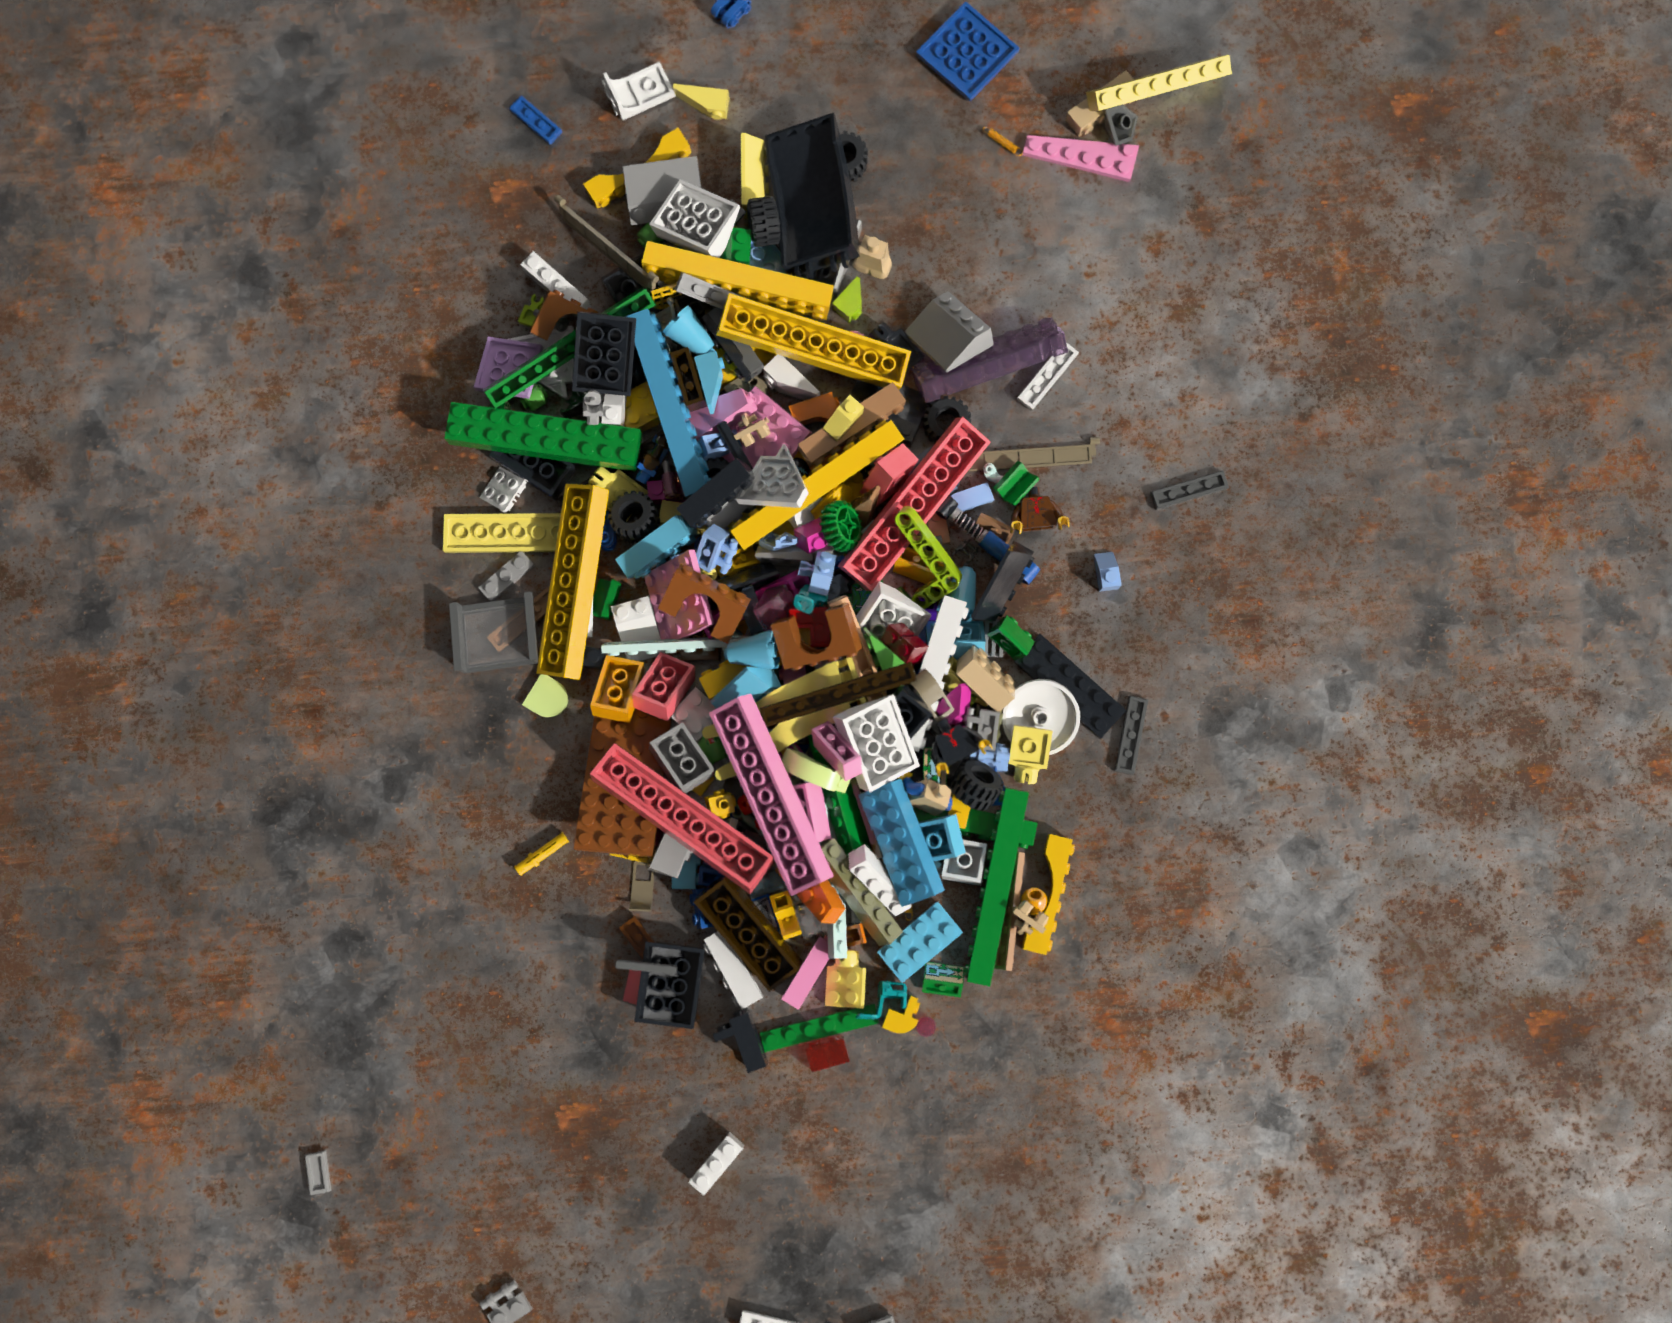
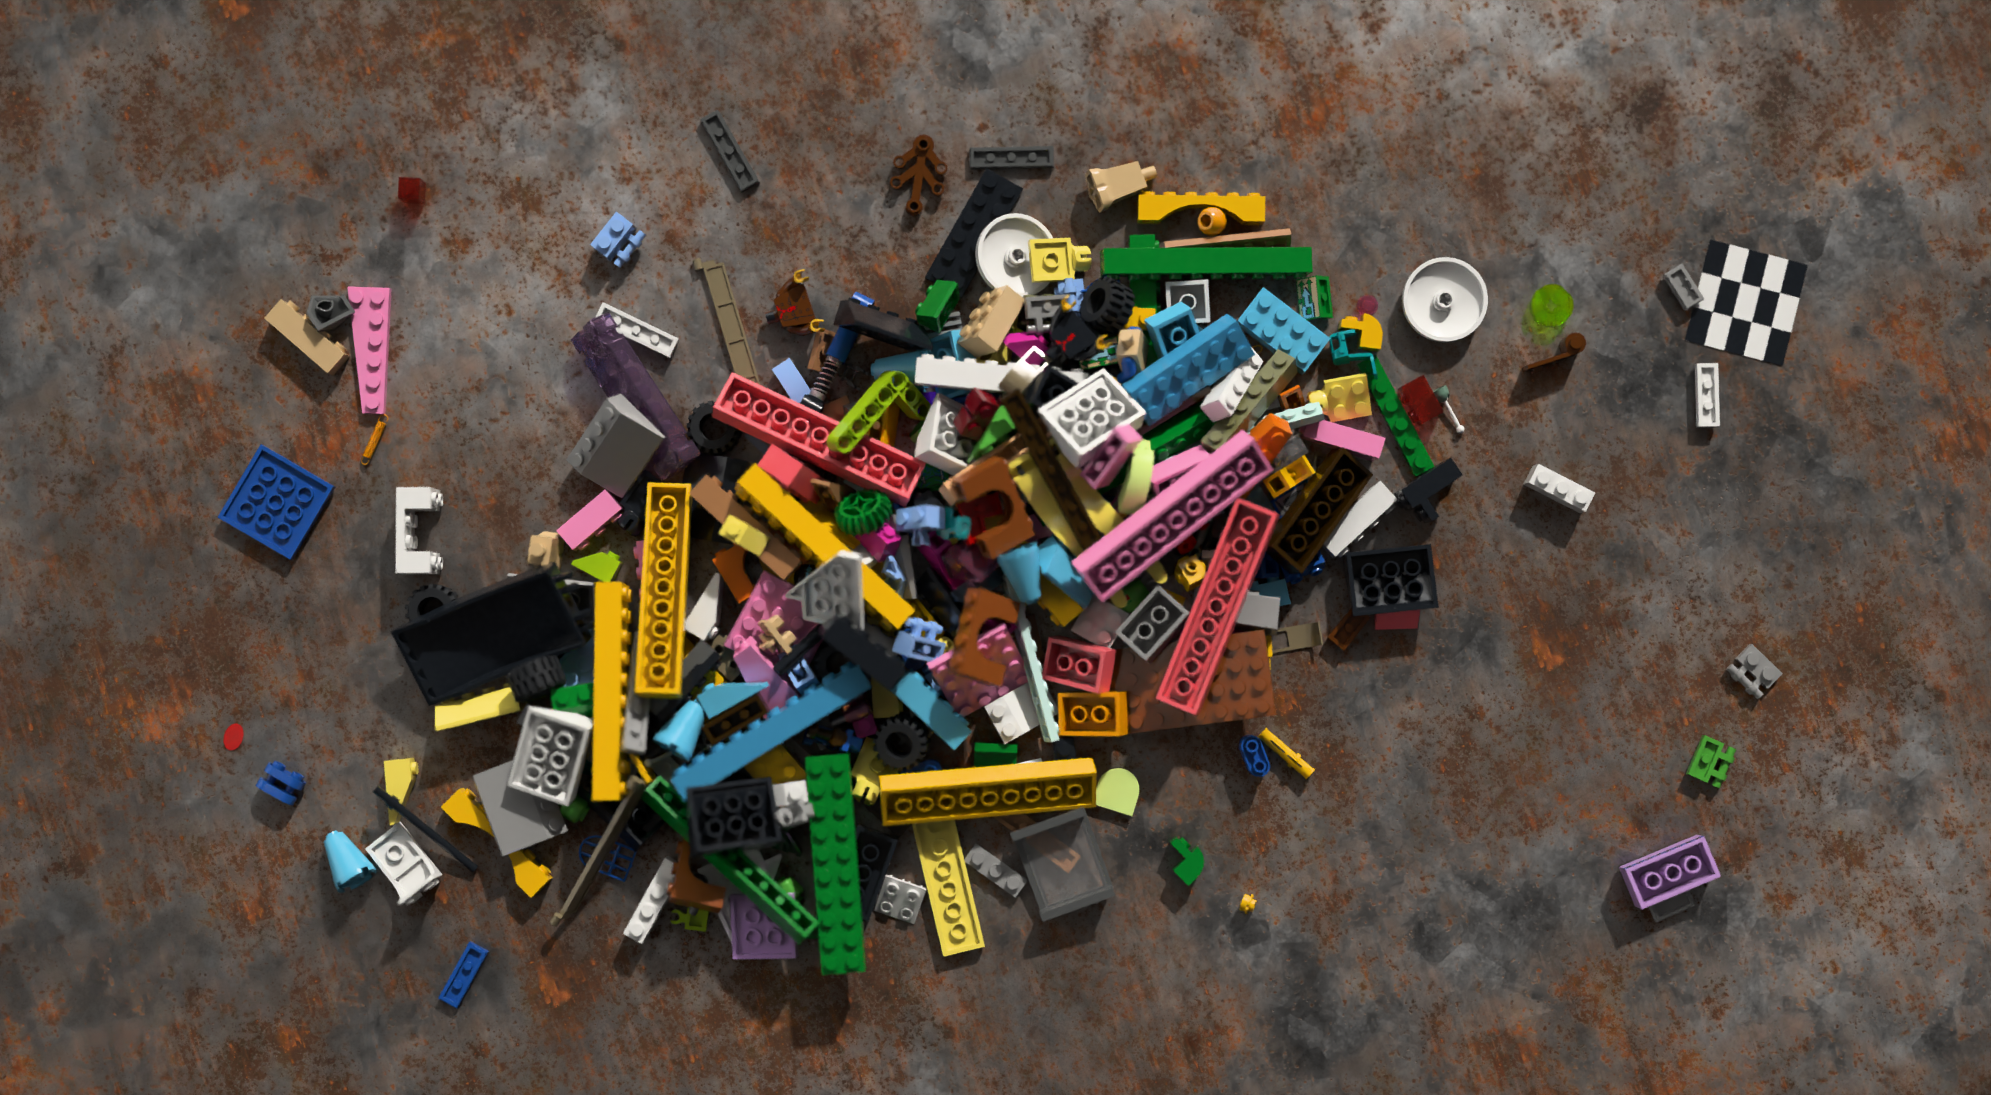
camera: 110 degrees left, 5 degrees up
dark grey tile [616,959,677,974] -> none
light aqua arm [983,463,1003,484] -> none
green panel [993,461,1039,506] -> none
tan hips [1012,900,1049,935] -> none
light yellow brick [1086,55,1232,111] -> none
light blue slope [1094,552,1121,592] -> none
none -> medium azure cone [324,831,377,893]
none -> black bar [373,786,478,873]
none -> white plate [396,487,443,575]
none -> clear red brick [398,177,426,204]
none -> bright pink brick [556,489,624,551]
none -> blue window [578,835,638,882]
none -> light blue brick [590,211,646,268]
none -> reddish brown plant [890,135,948,217]
none -> tan piece [1085,161,1157,213]
none -> green brick [1169,836,1204,886]
none -> blue brick [1238,735,1270,777]
none -> yellow plate [1239,894,1257,914]
none -> white dish [1402,257,1488,342]
none -> hinge [1431,385,1465,434]
none -> reddish brown door [1522,332,1586,374]
none -> clear neon green plate [1530,284,1574,327]
none -> lavender brick [1619,835,1721,909]
none -> bright green plate [1686,735,1736,789]

